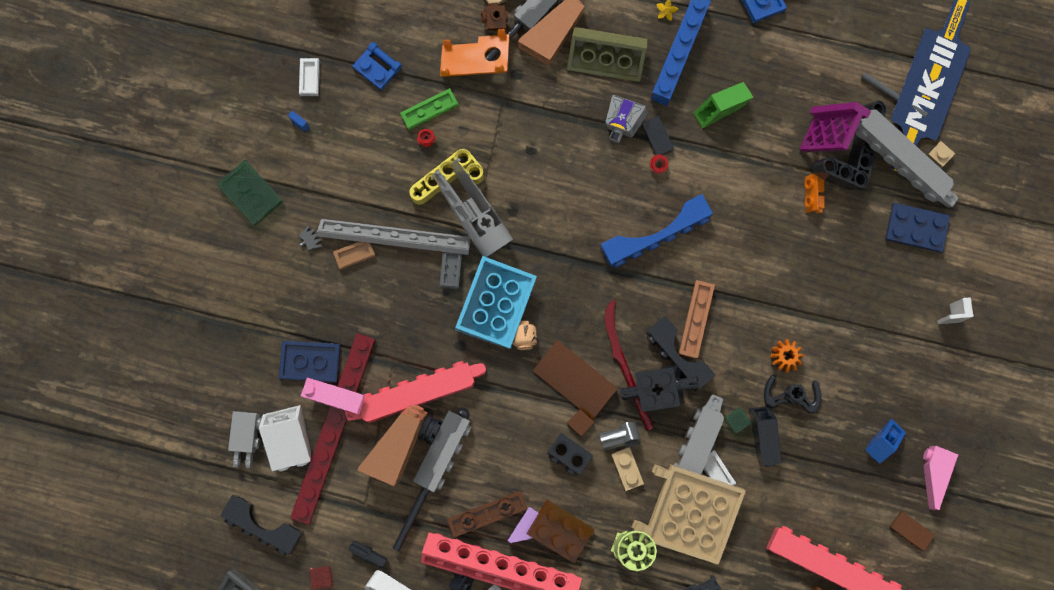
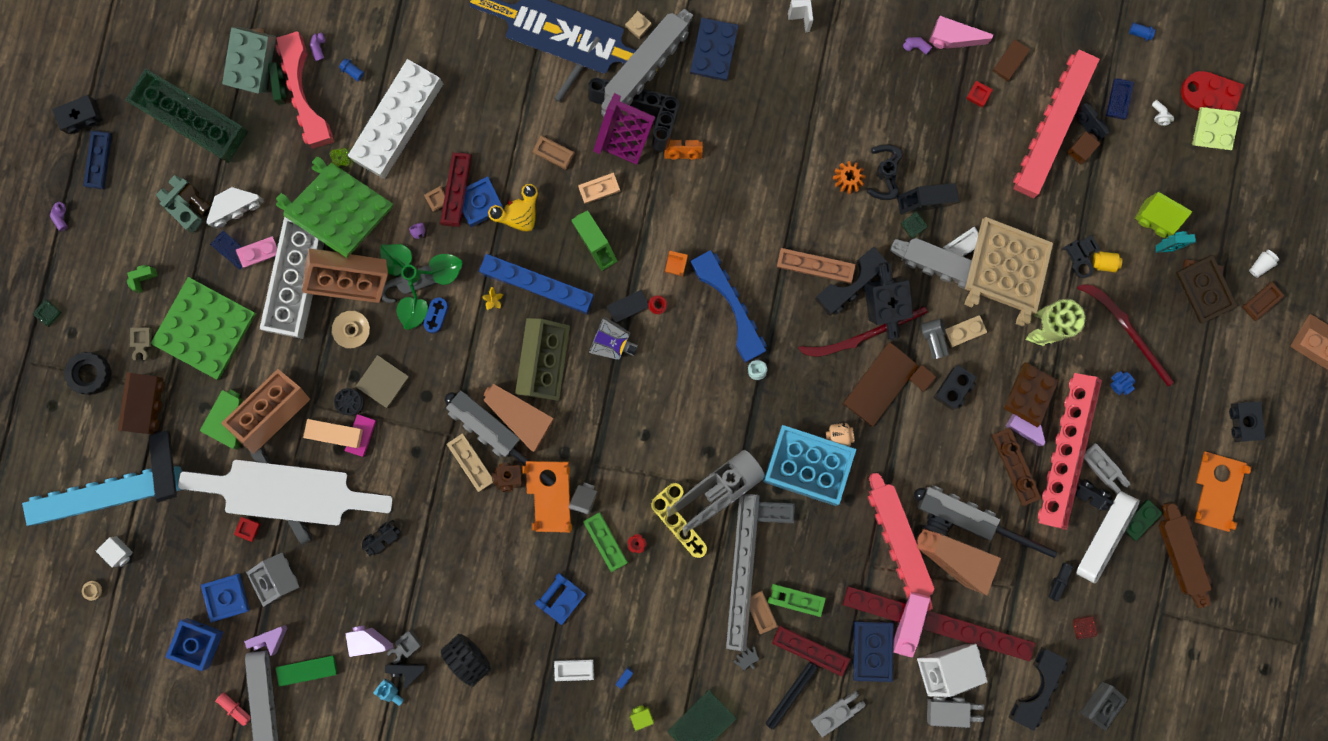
camera: 90 degrees left, 5 degrees up
blue slope [865,419,906,463] -> none
none -> yellow head [488,184,538,232]
none -> medium nougat tile [532,136,575,170]
none -> light grey slope [569,483,598,514]
none -> light nougat plate [578,173,620,204]
none -> lime plate [630,705,654,731]
none -> orange panel [665,251,688,277]
none -> light aqua tile [748,360,767,380]
none -> black axle [766,662,818,730]
none -> bright green plate [768,584,826,617]
none -> dark red tile [772,625,850,677]
none -> light grey hinge [810,691,866,737]
none -> medium lavender arm [903,37,932,54]
none -> red plate [966,81,993,107]

